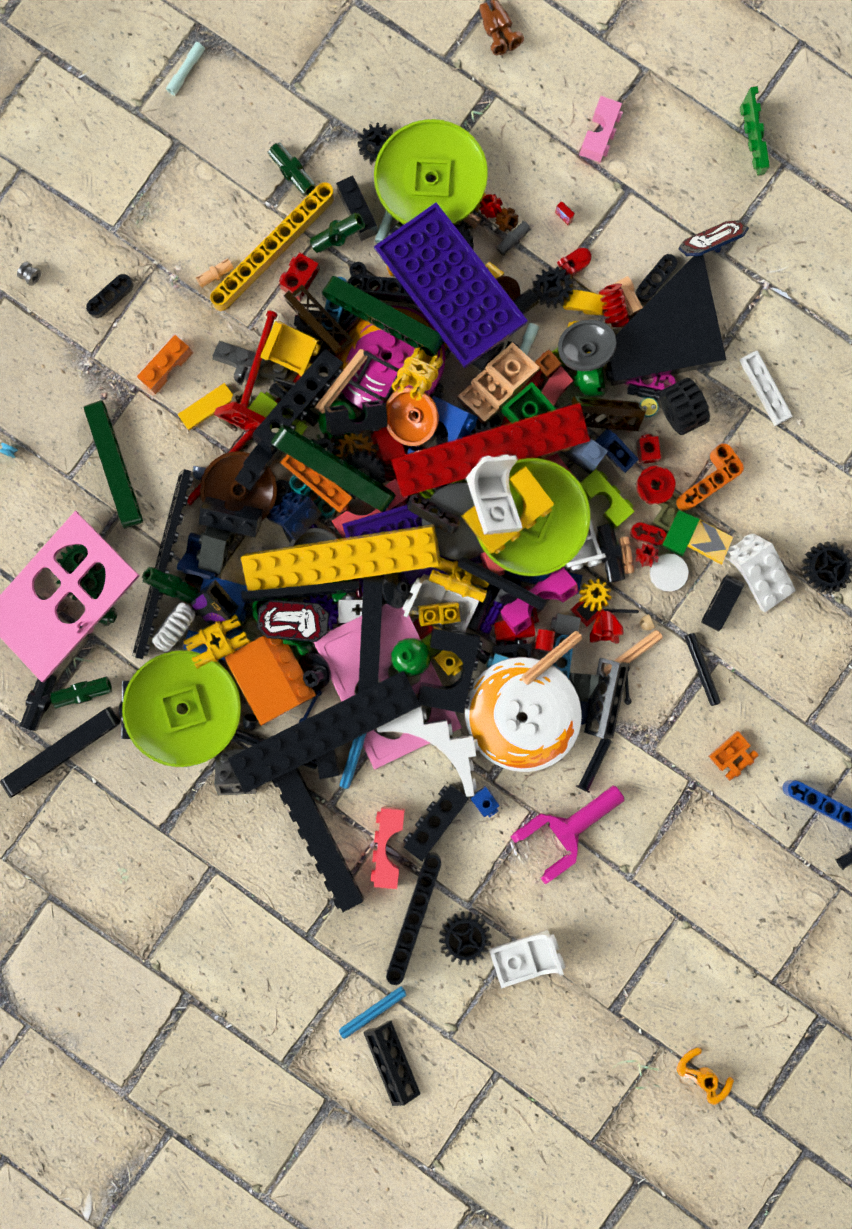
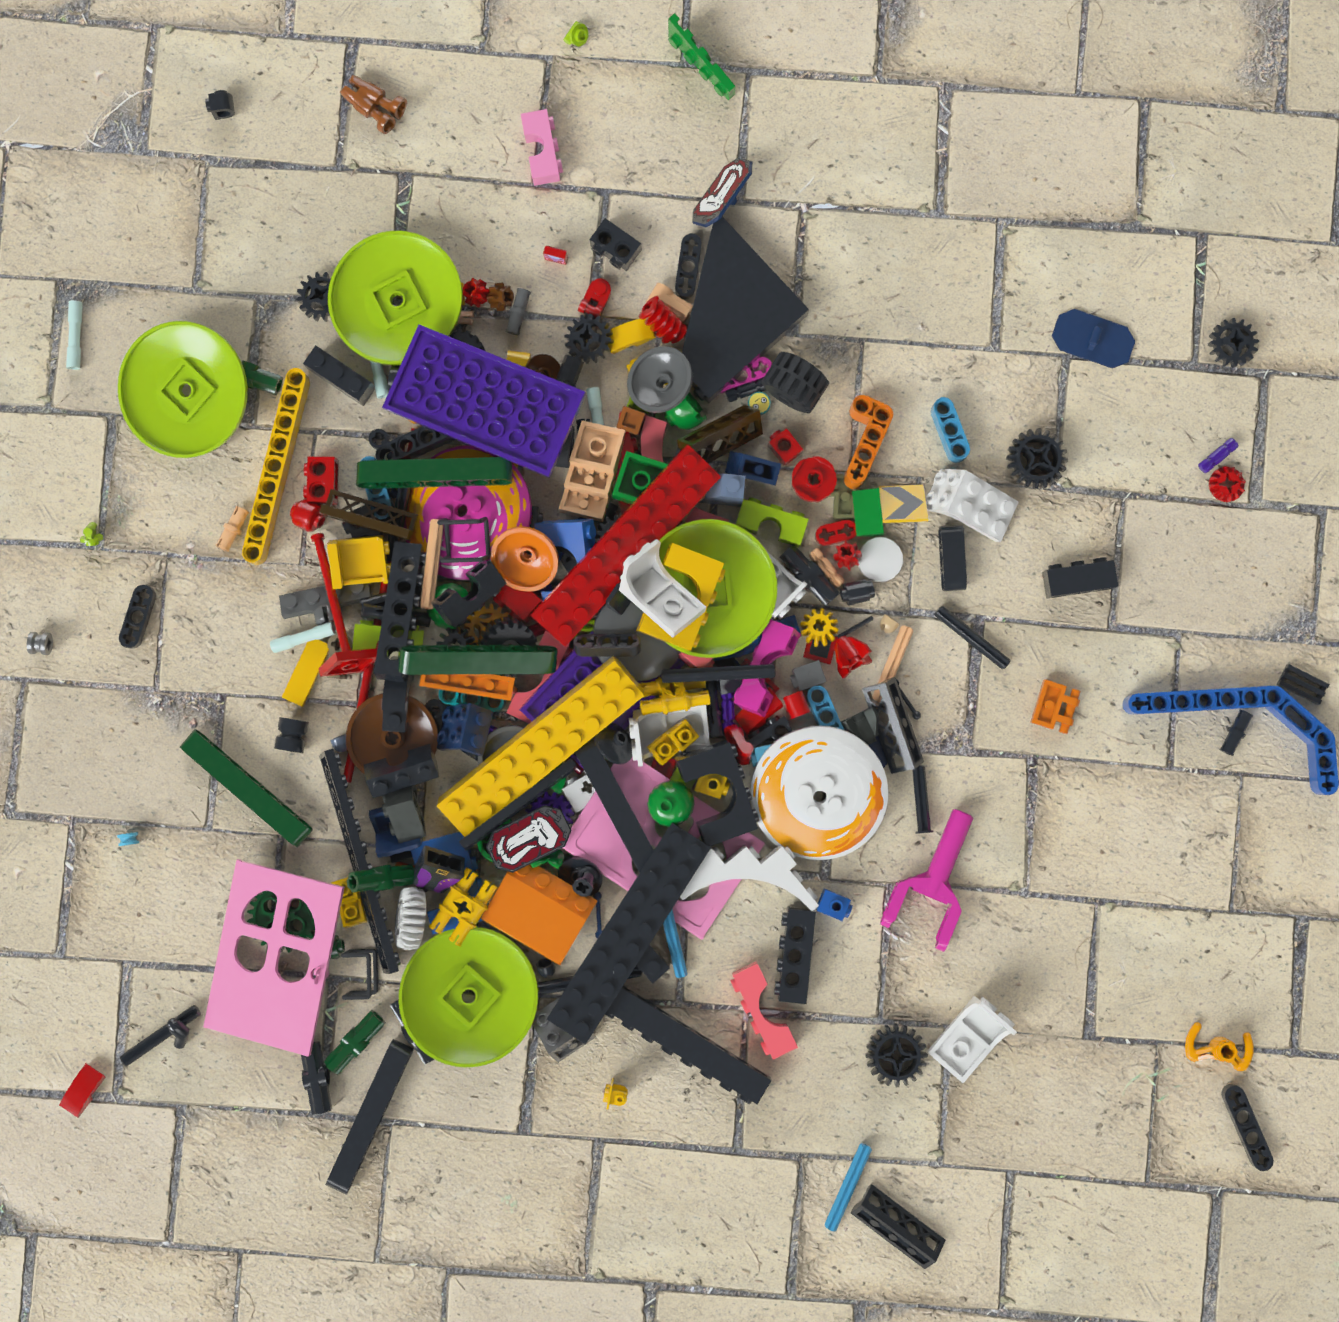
camera: 30 degrees left, 0 degrees up
orange arch [137,335,193,395] -> none
dark green piece [310,213,365,253] -> none
black beam [386,852,441,985] -> none
yellow pin [392,348,443,401] -> none
light nougat axle [521,631,582,685] -> none
white tile [739,350,793,426] -> none
none -> lime plate [80,522,104,546]
none -> lime dish [118,321,247,458]
none -> light aqua piece [270,621,337,653]
none -> black wheel [274,717,309,753]
none -> red head [290,499,325,532]
none -> yellow slope [331,877,367,929]
none -> black piece [341,949,378,1000]
none -> lime plate [563,21,588,47]
none -> black brick [589,218,642,271]
none -> yellow hinge [603,1078,628,1110]
none -> black slope [606,583,631,615]
none -> red plate [724,724,753,766]
none -> black brick [840,579,875,606]
none -> dark azure beam [930,397,970,463]
none -> black brick [1042,557,1119,599]
none -> black beam [1221,1084,1274,1171]

